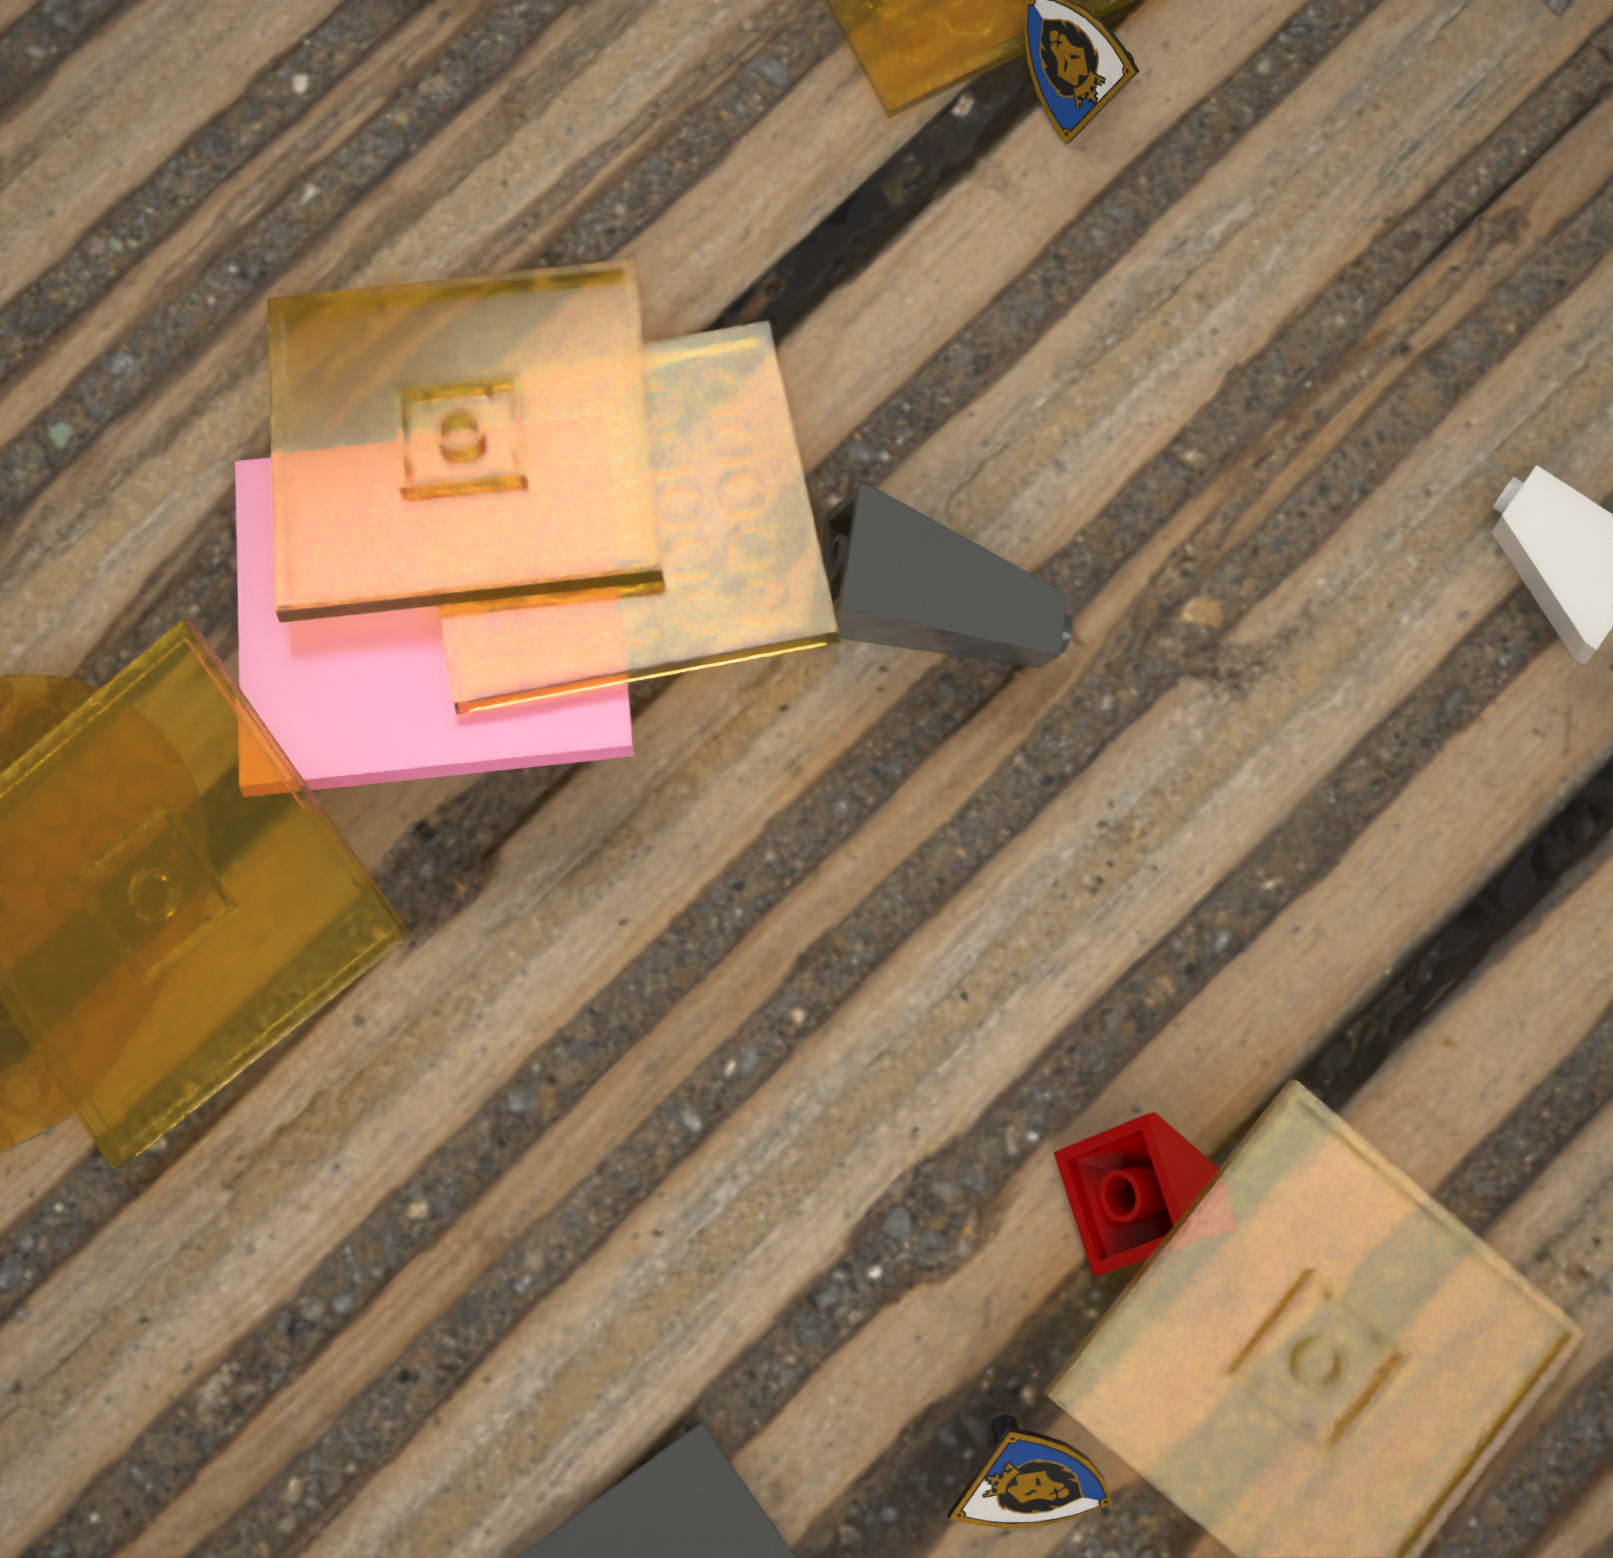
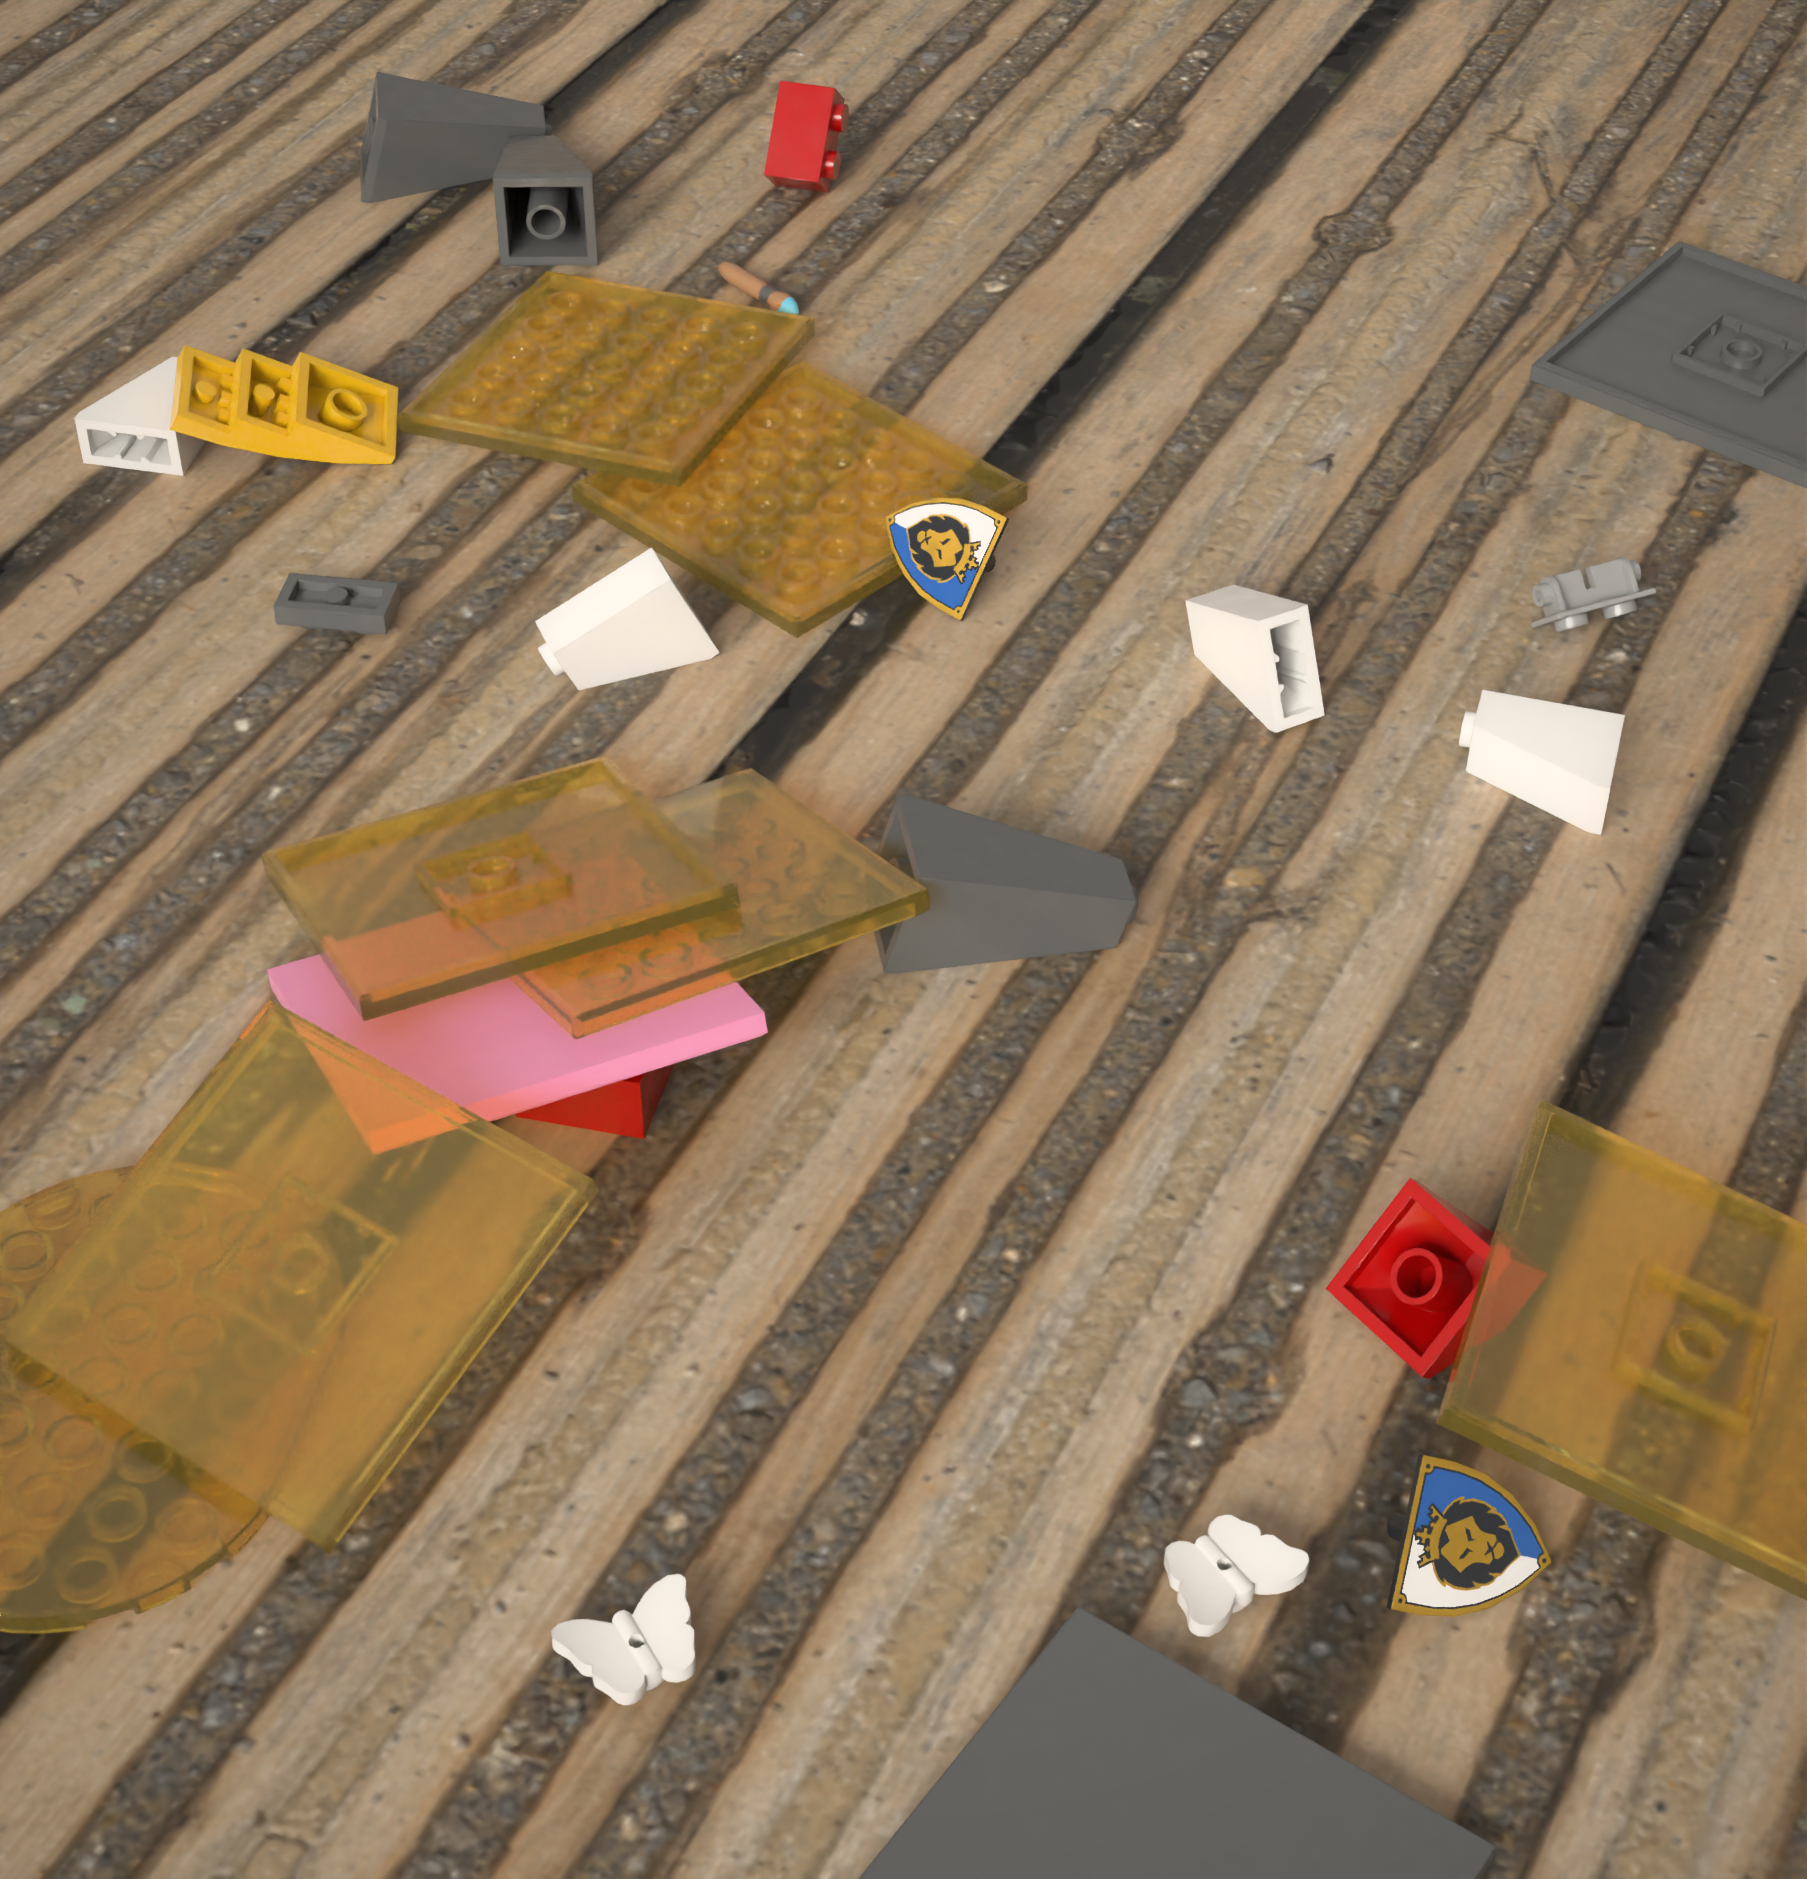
camera: 25 degrees left, 35 degrees down
none -> white slope [535,548,719,690]
none -> white animal [551,1574,696,1705]
none -> white animal [1164,1515,1309,1637]
none -> white slope [1185,585,1325,733]

